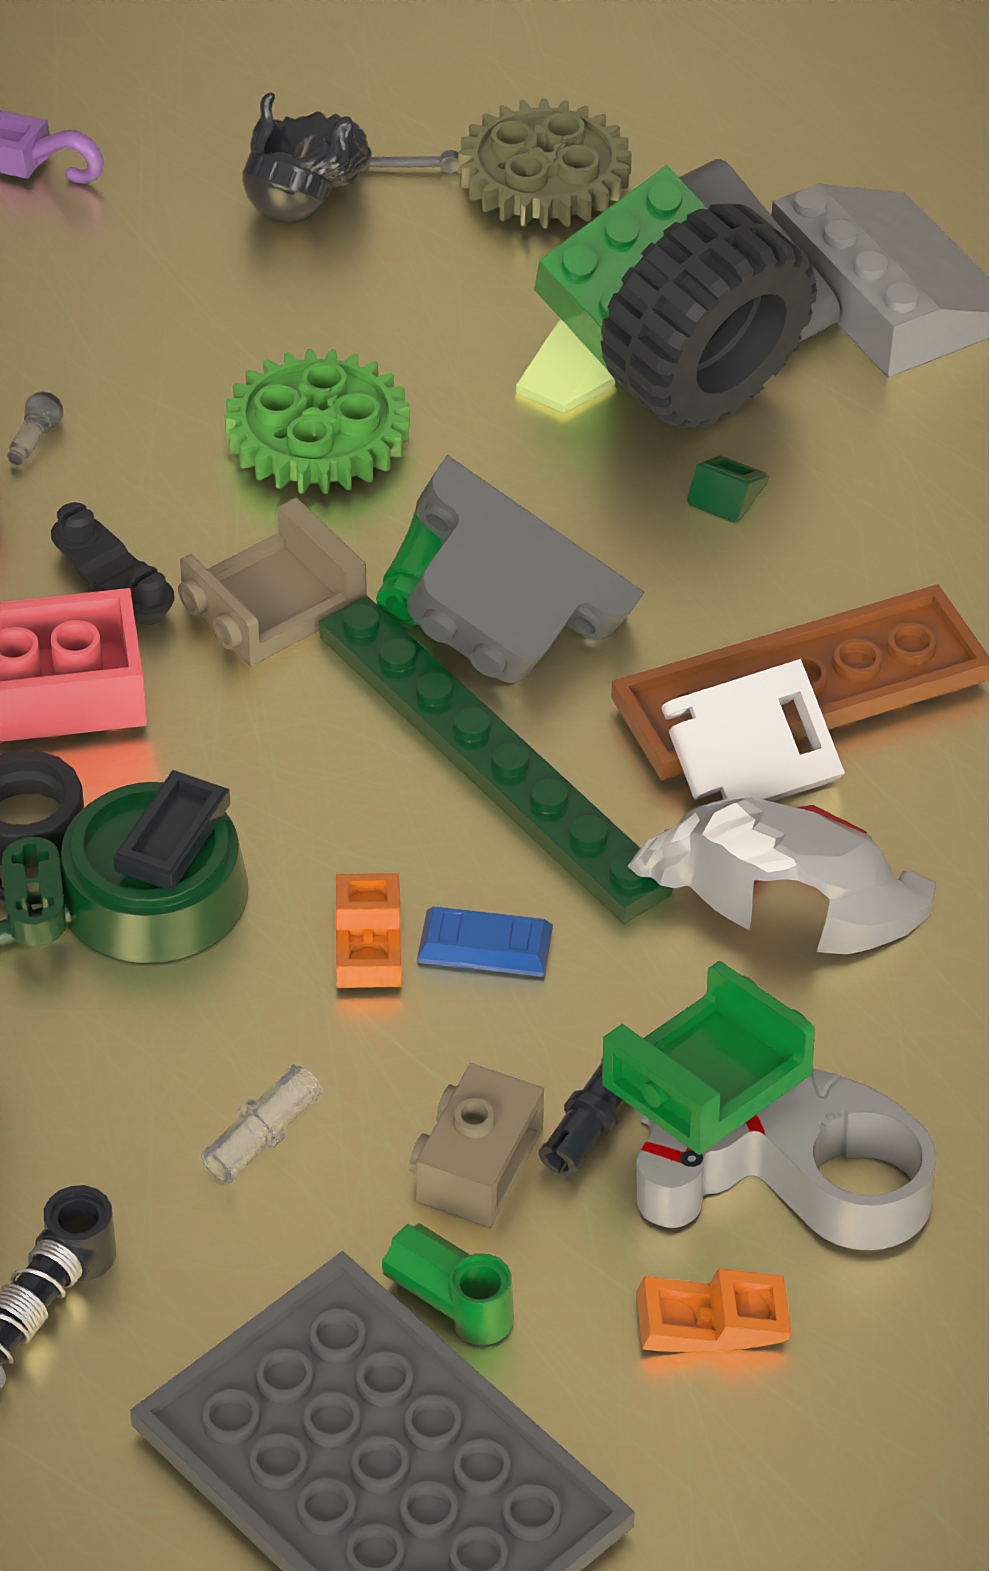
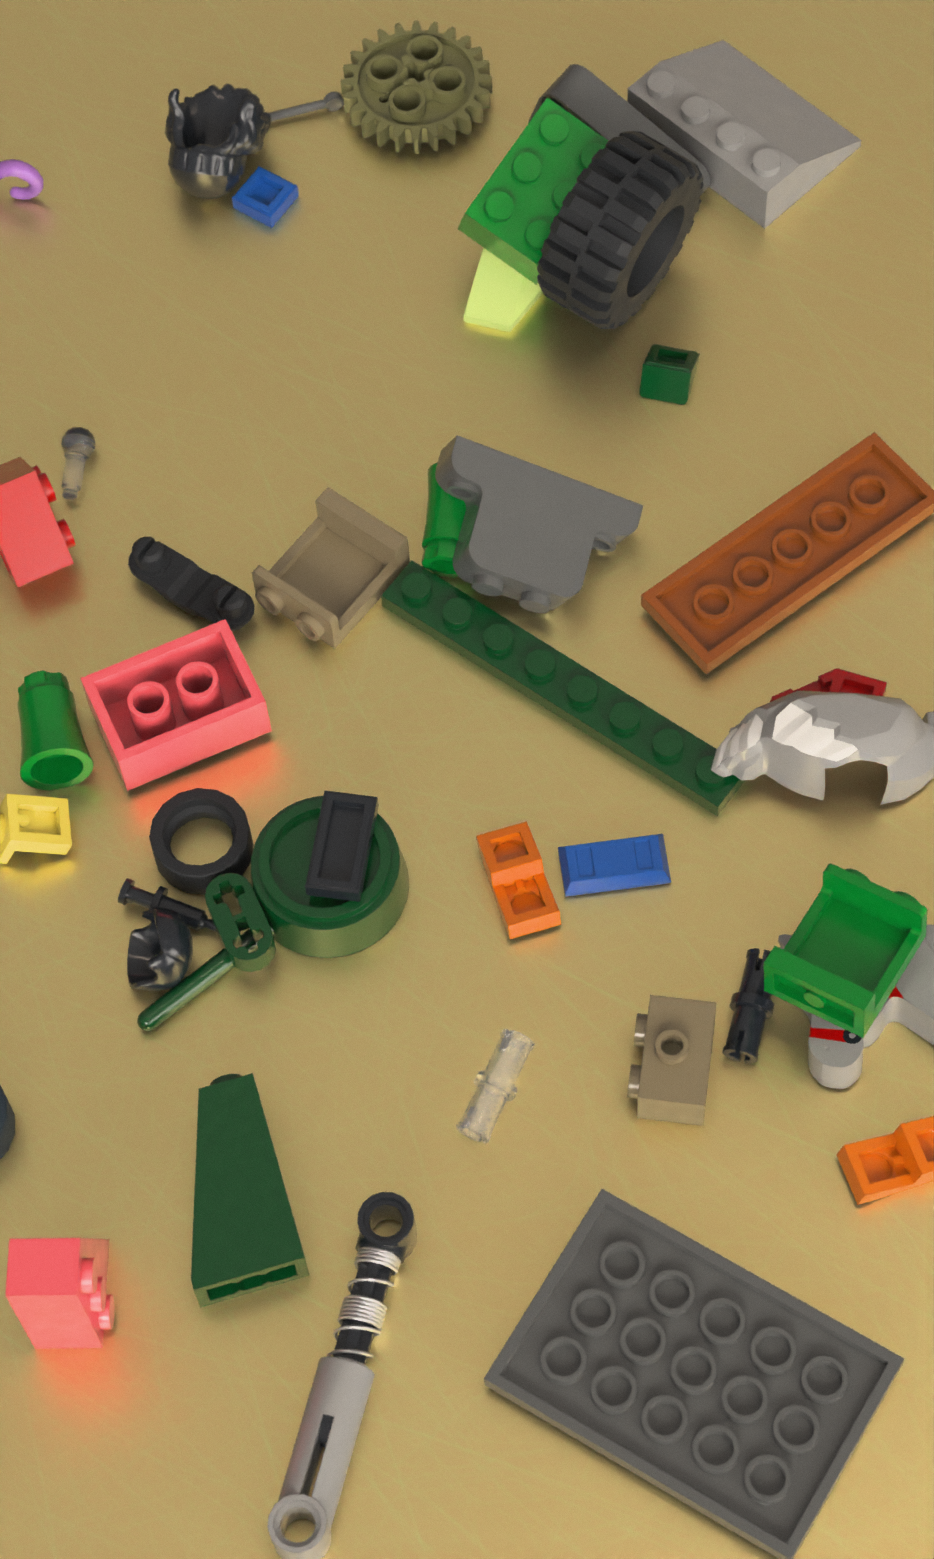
camera: 10 degrees left, 15 degrees up
bright green gear [224,349,410,494] -> none
green piece [382,1223,514,1346] -> none
white container [661,659,845,804] -> none
none -> blue tile [232,166,299,228]

